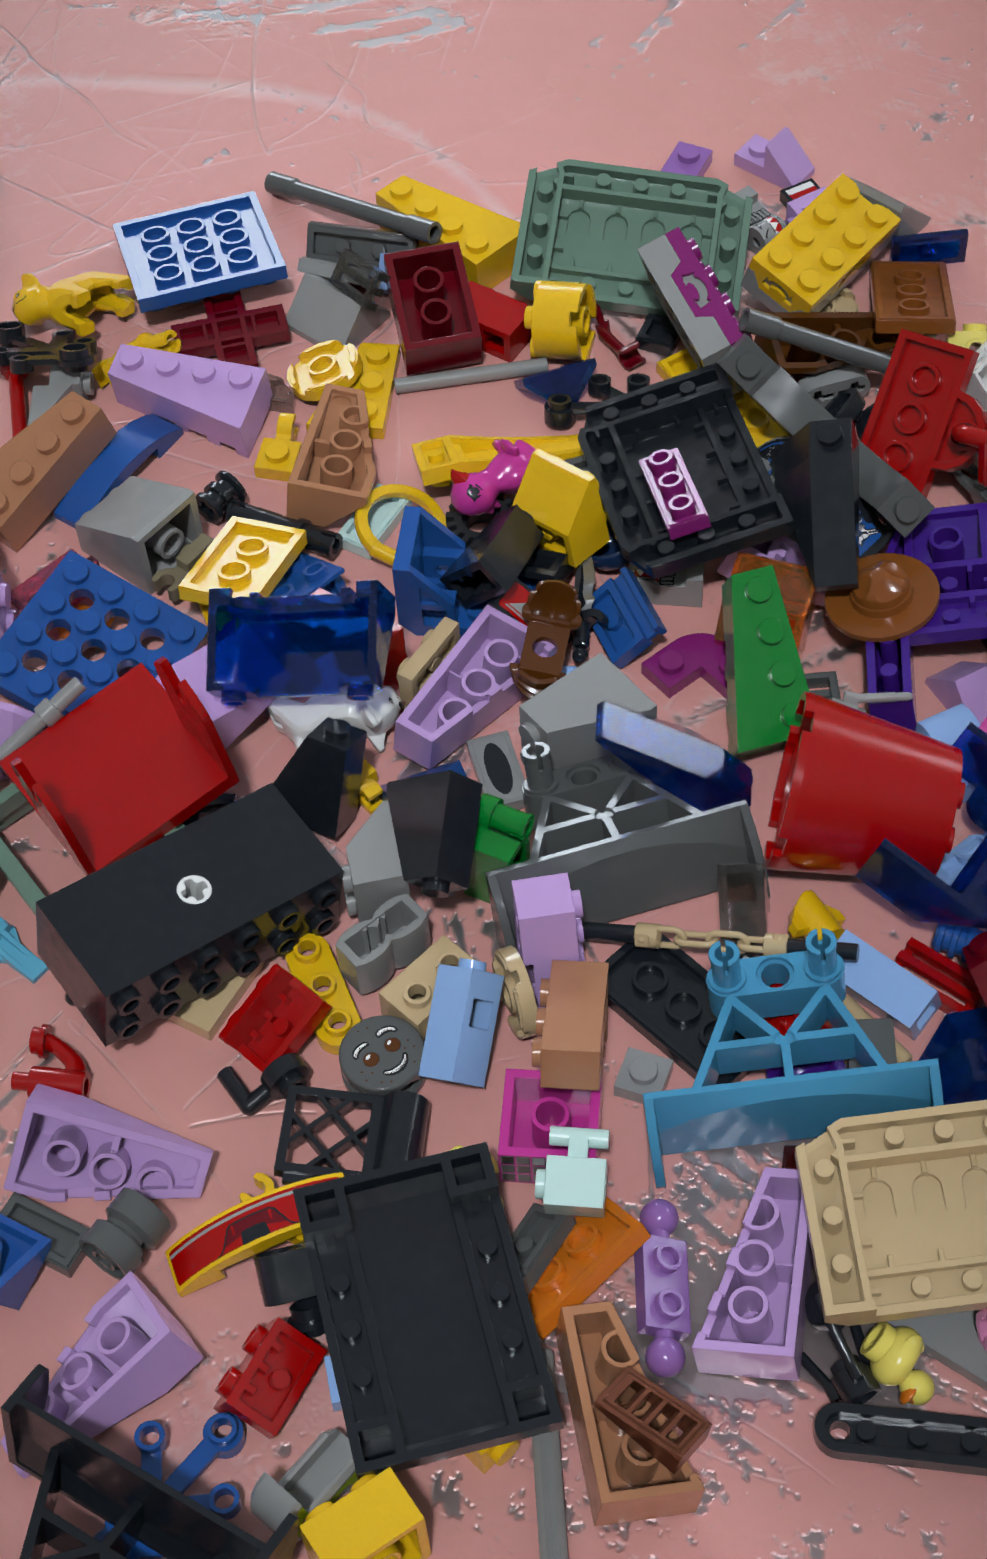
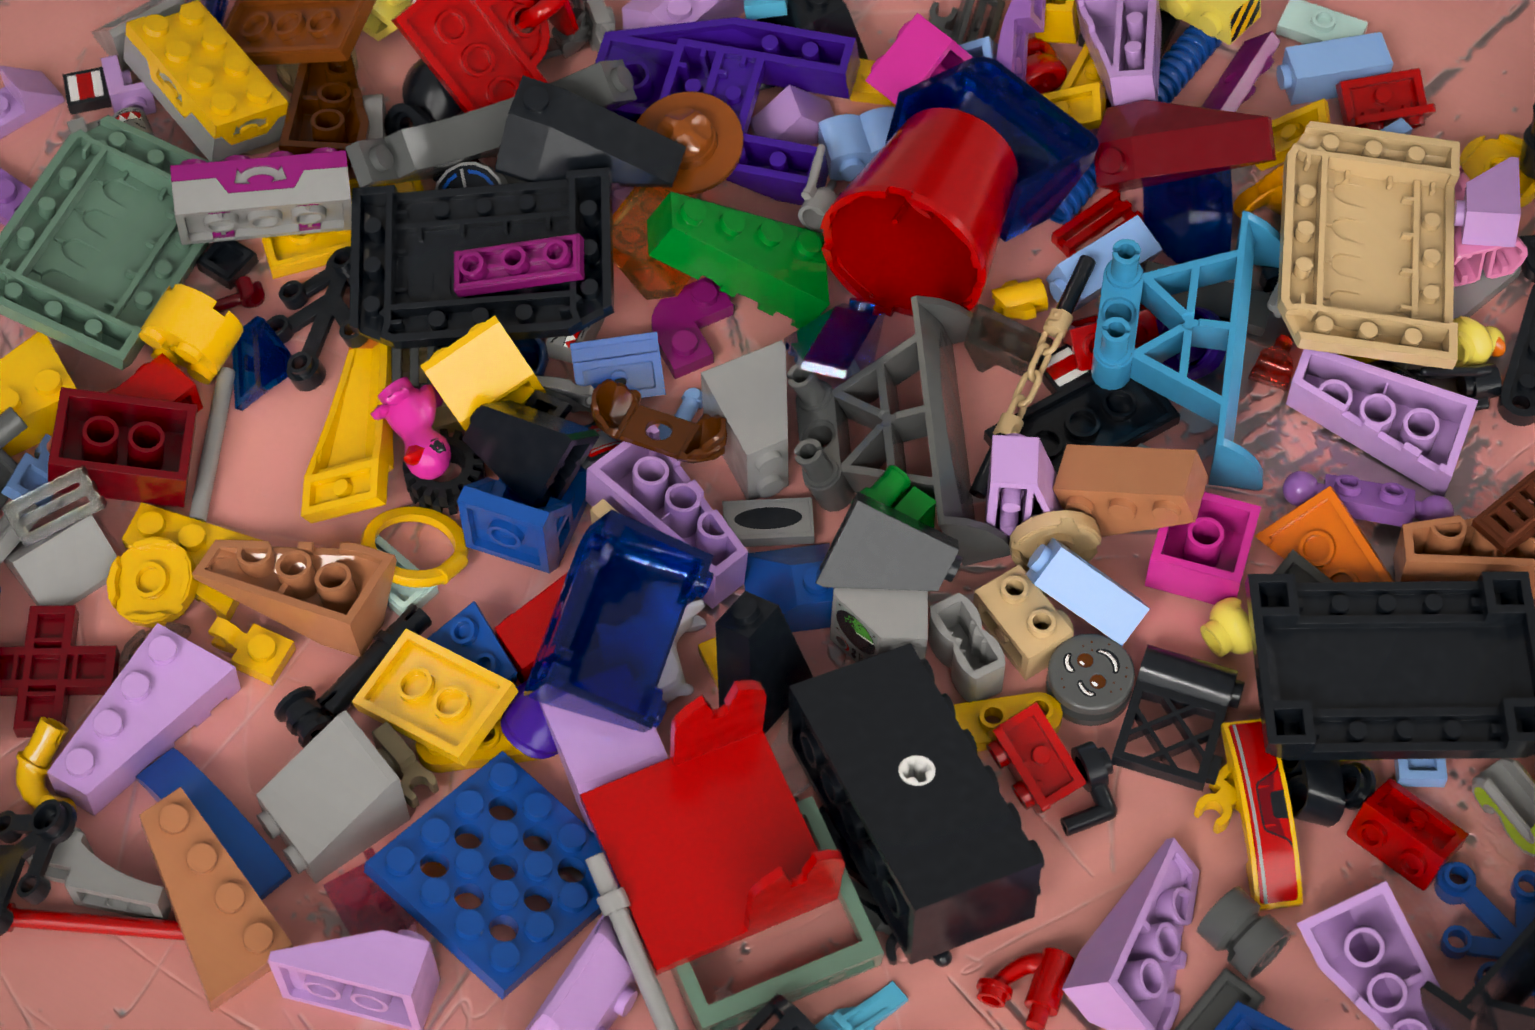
camera: 80 degrees left, 5 degrees up
light aqua brick [535,1126,610,1218] -> none
dark grey piece [739,307,892,374] -> none

